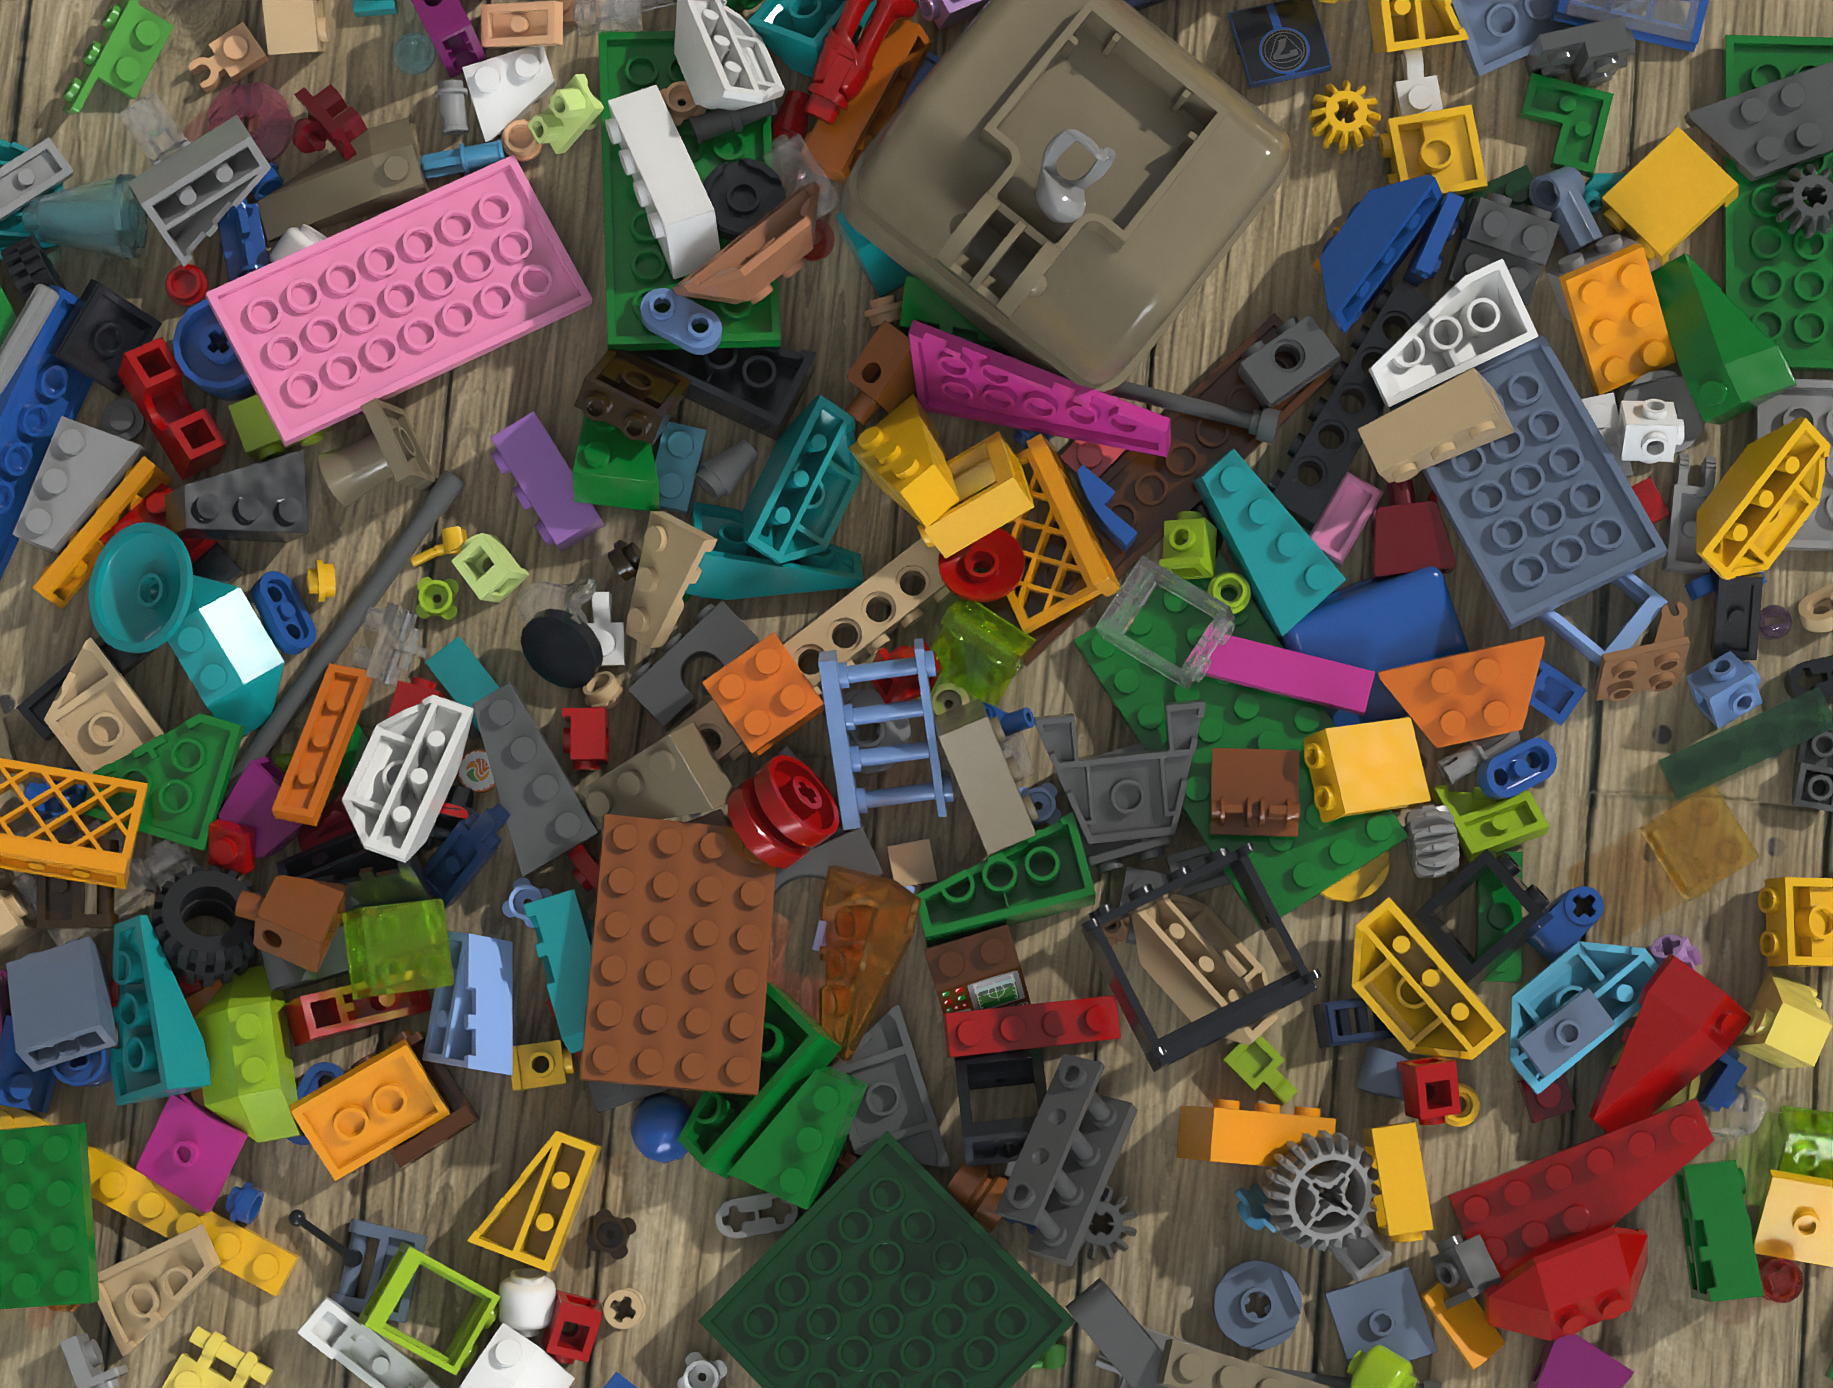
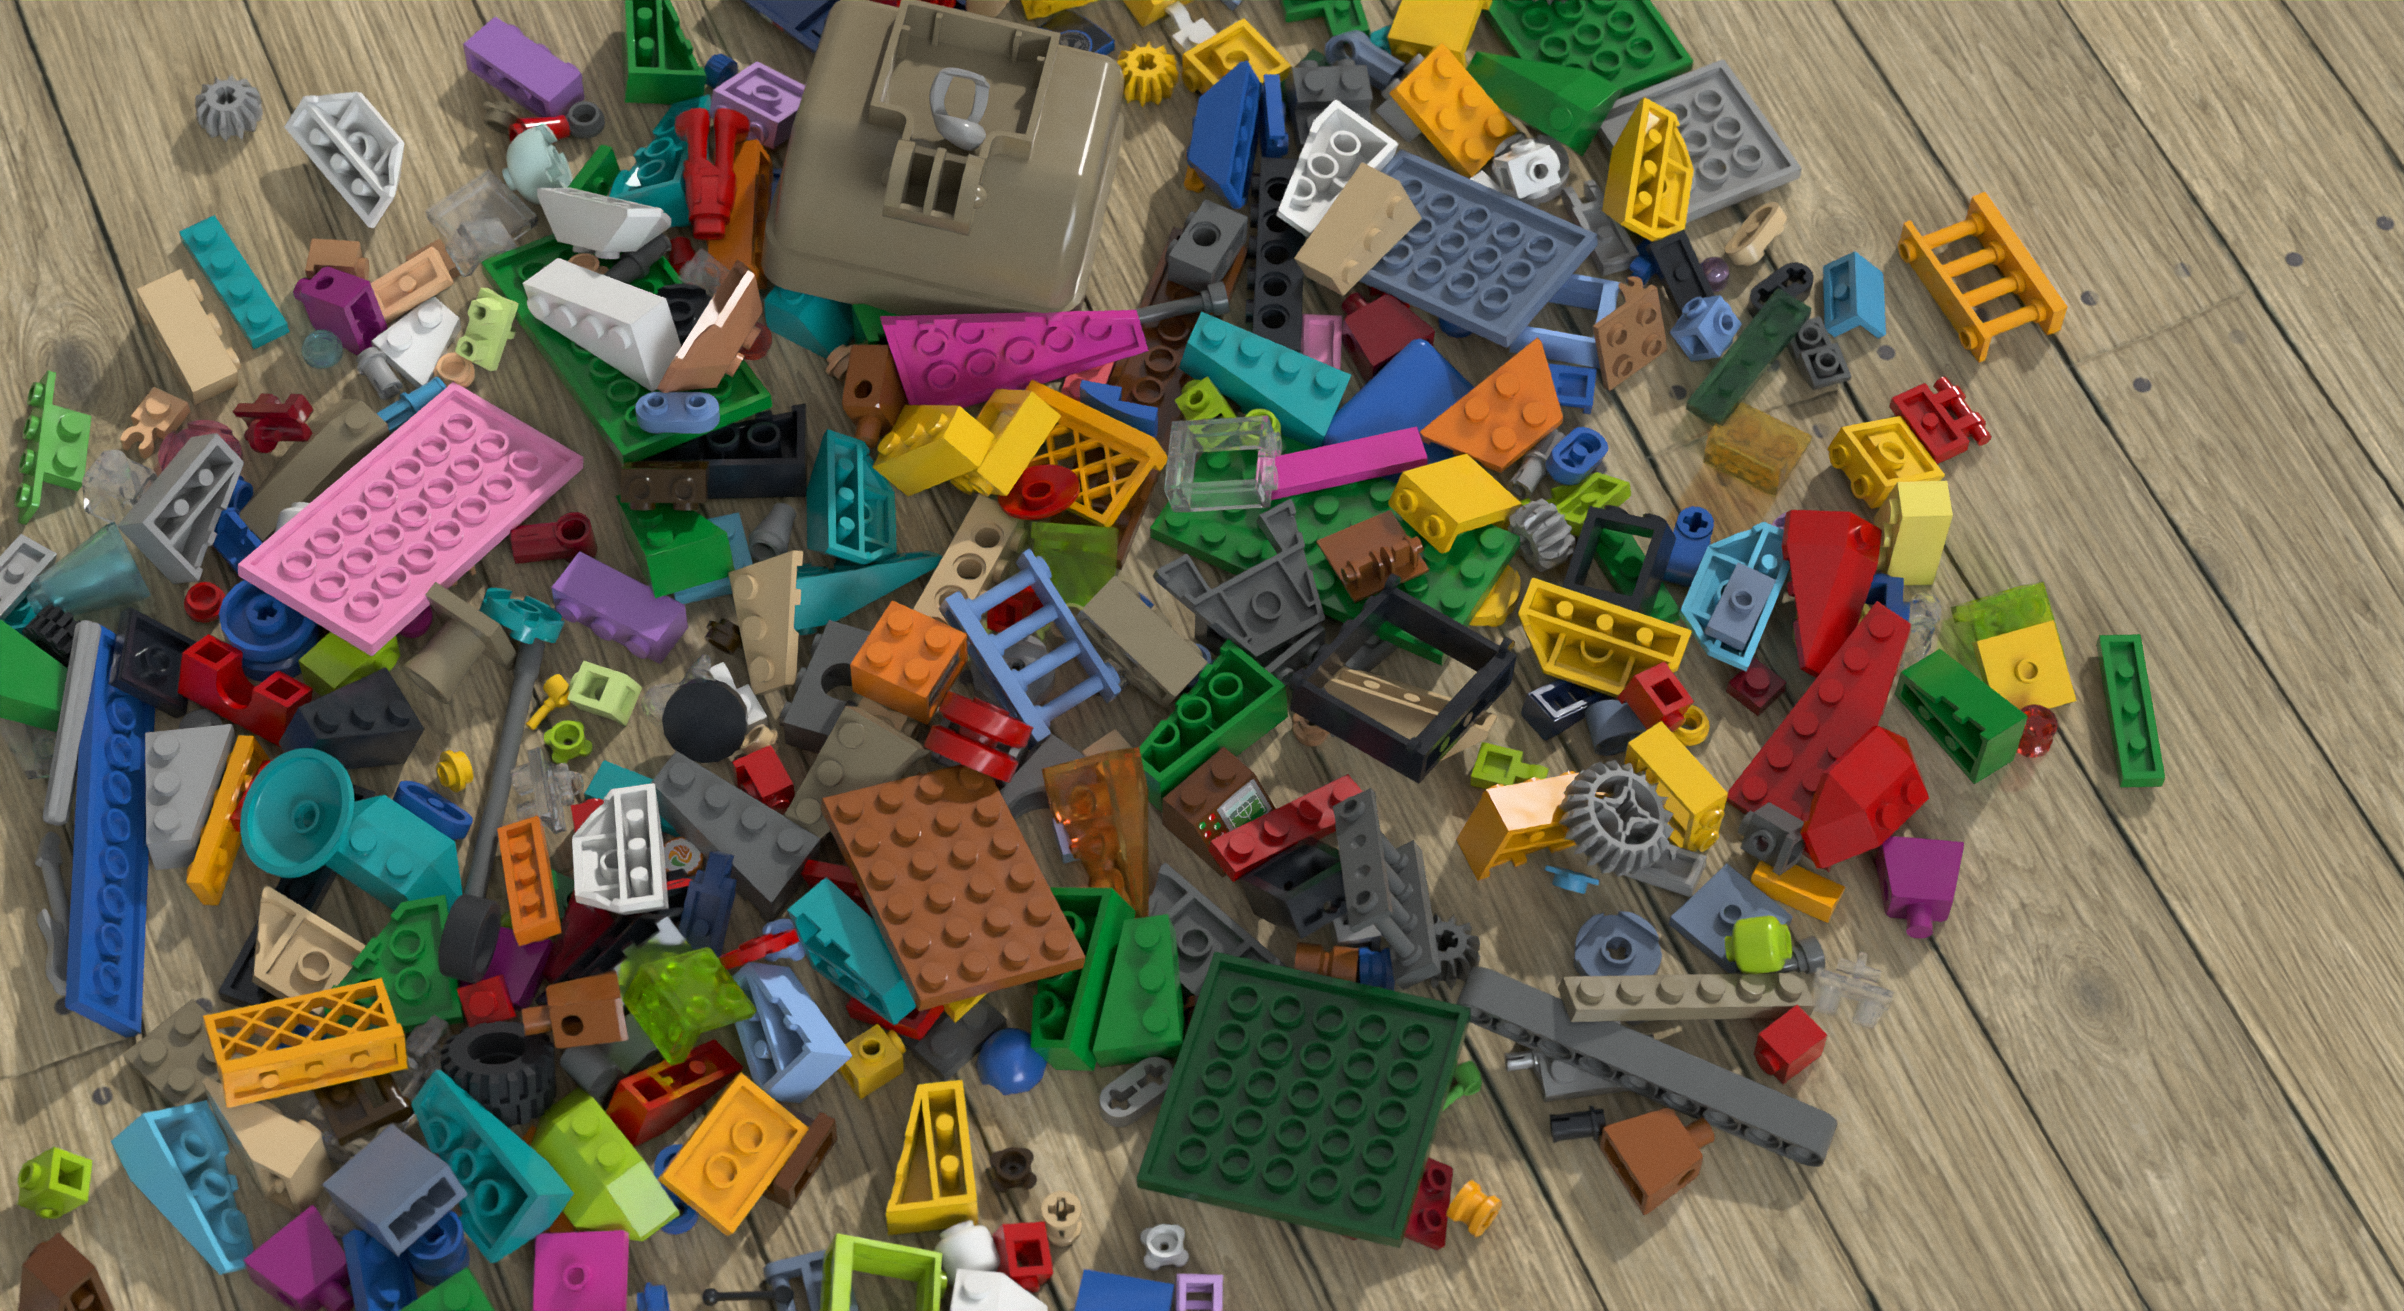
camera: 35 degrees left, 25 degrees down
none -> black tyre [438,893,501,984]
none -> teal plate [479,588,565,644]
none -> dark red piece [511,512,598,564]
none -> red wheel [718,928,799,971]

